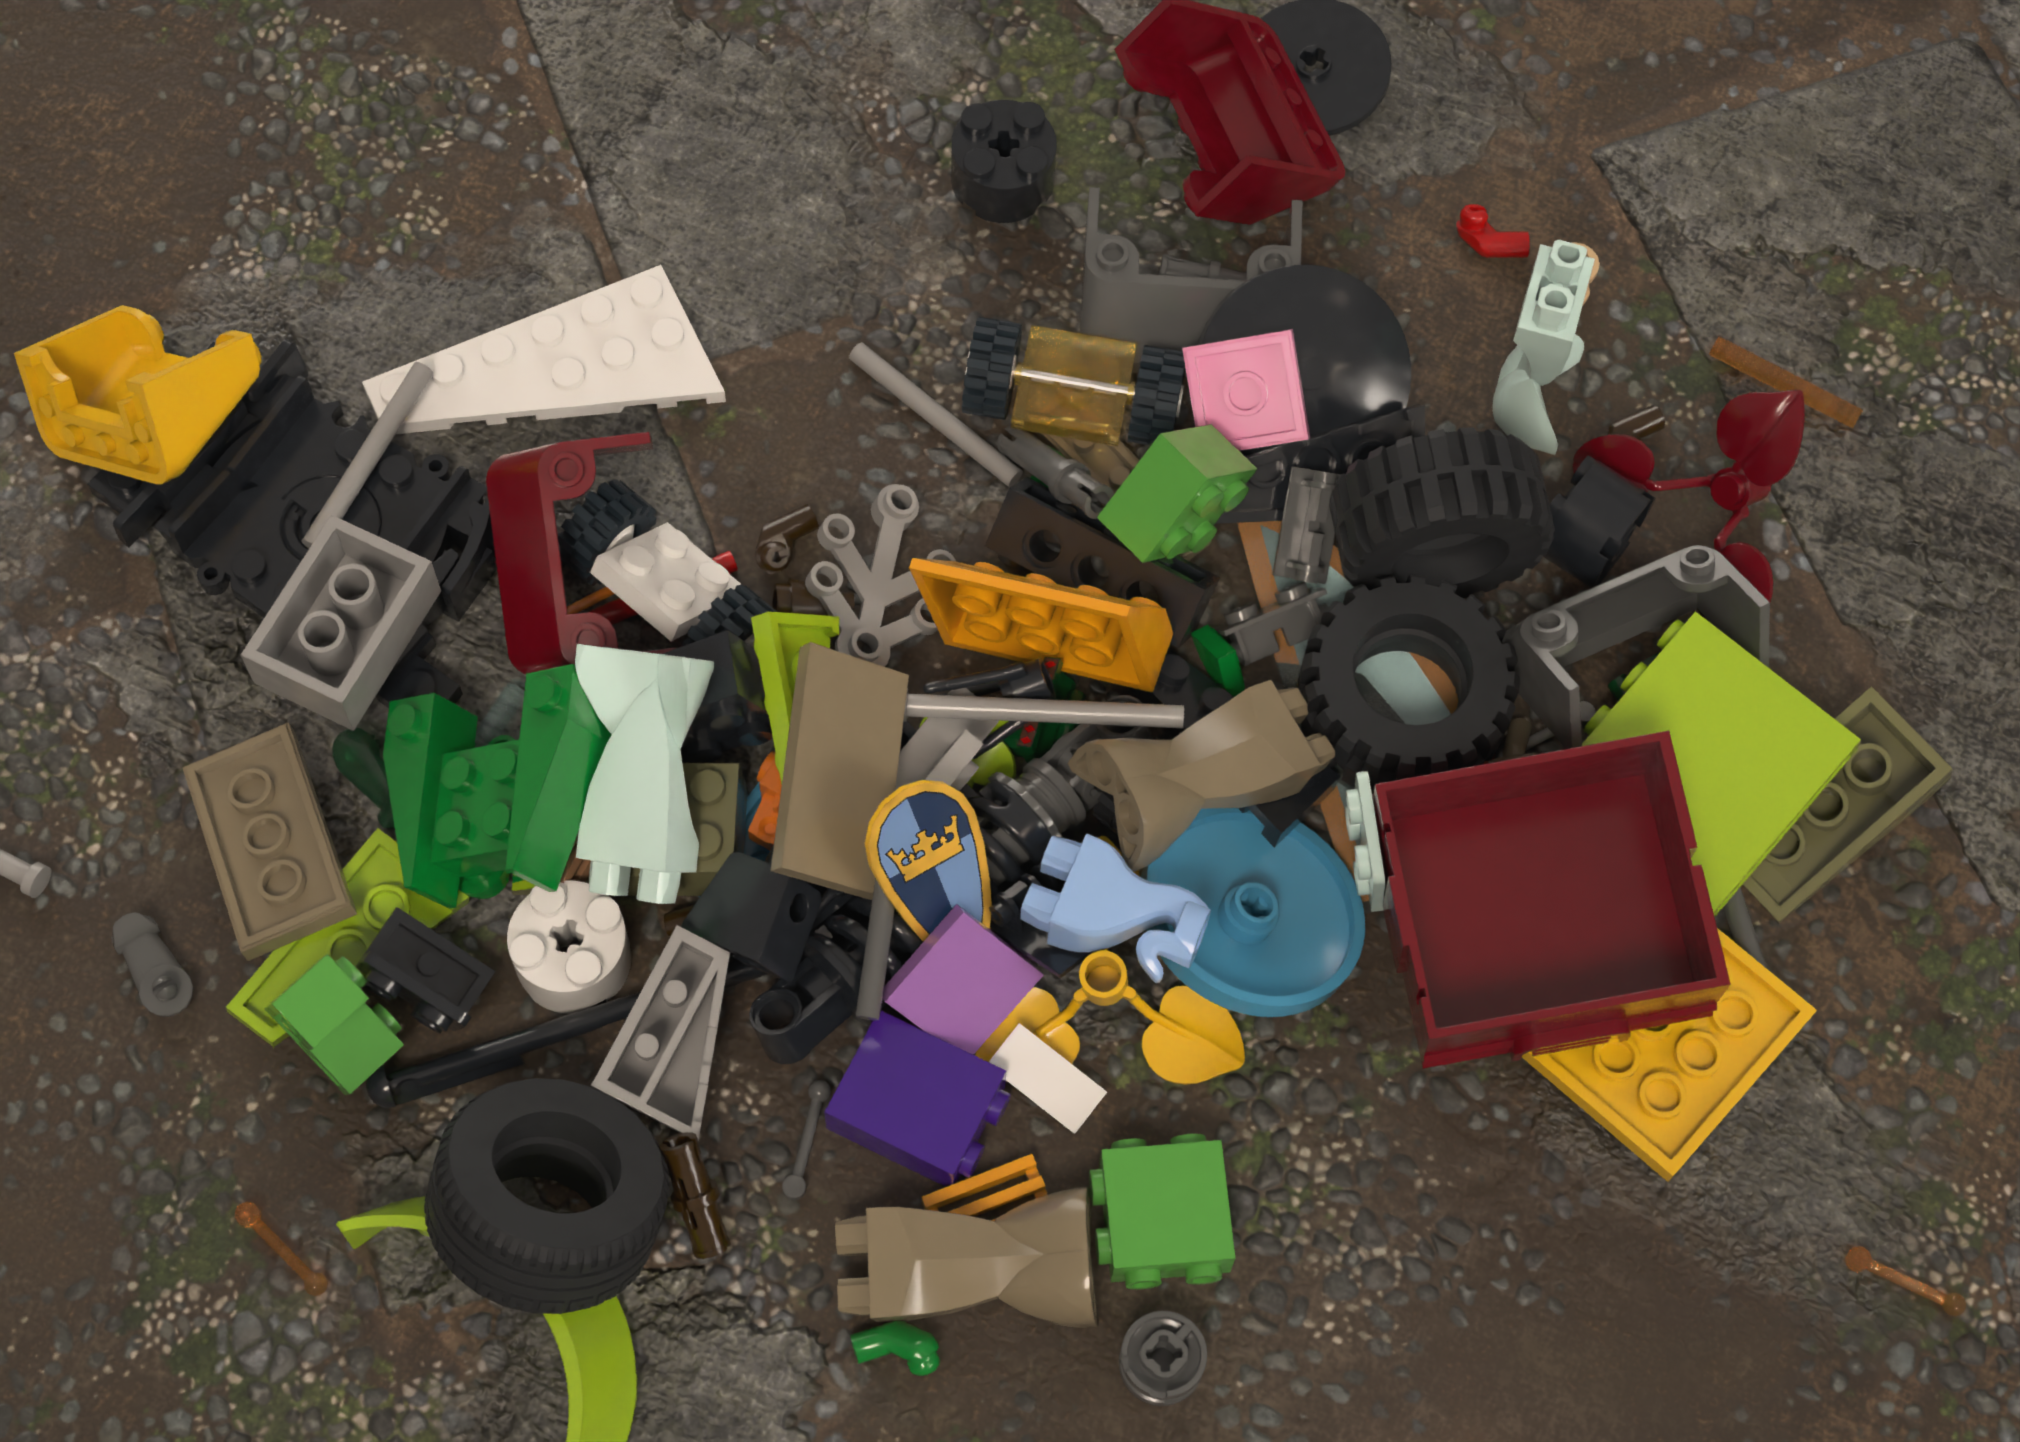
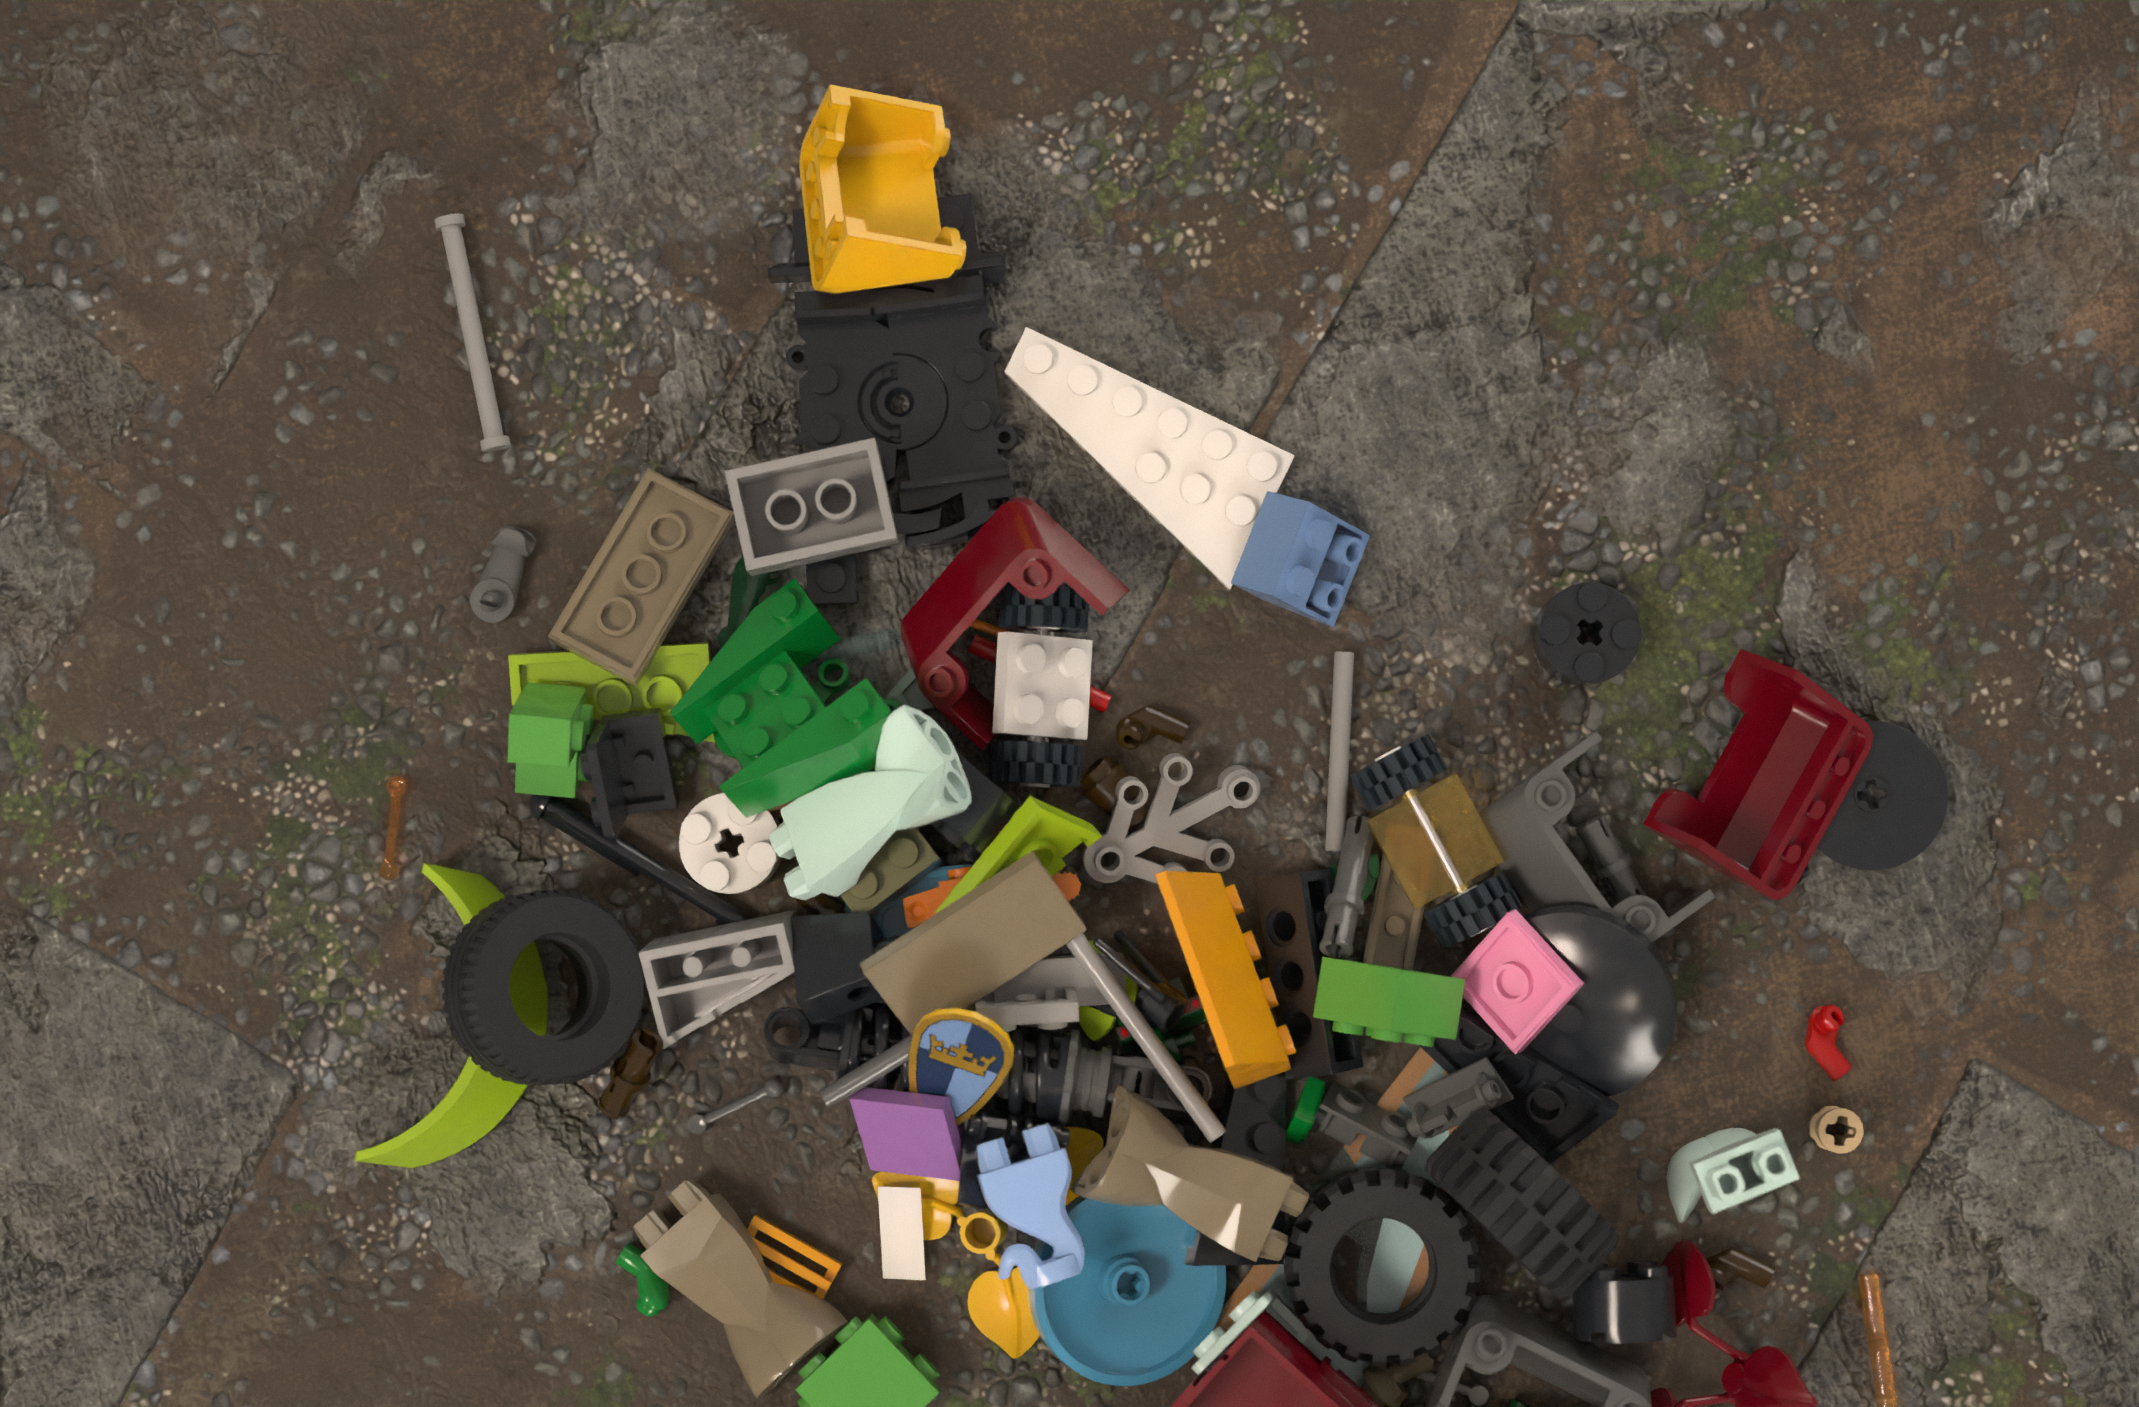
camera: 55 degrees right, 20 degrees up
light grey bar [302,362,433,548] -> none
dark purple brick [824,1011,1011,1187] -> none
none -> medium blue slope [1231,491,1370,627]

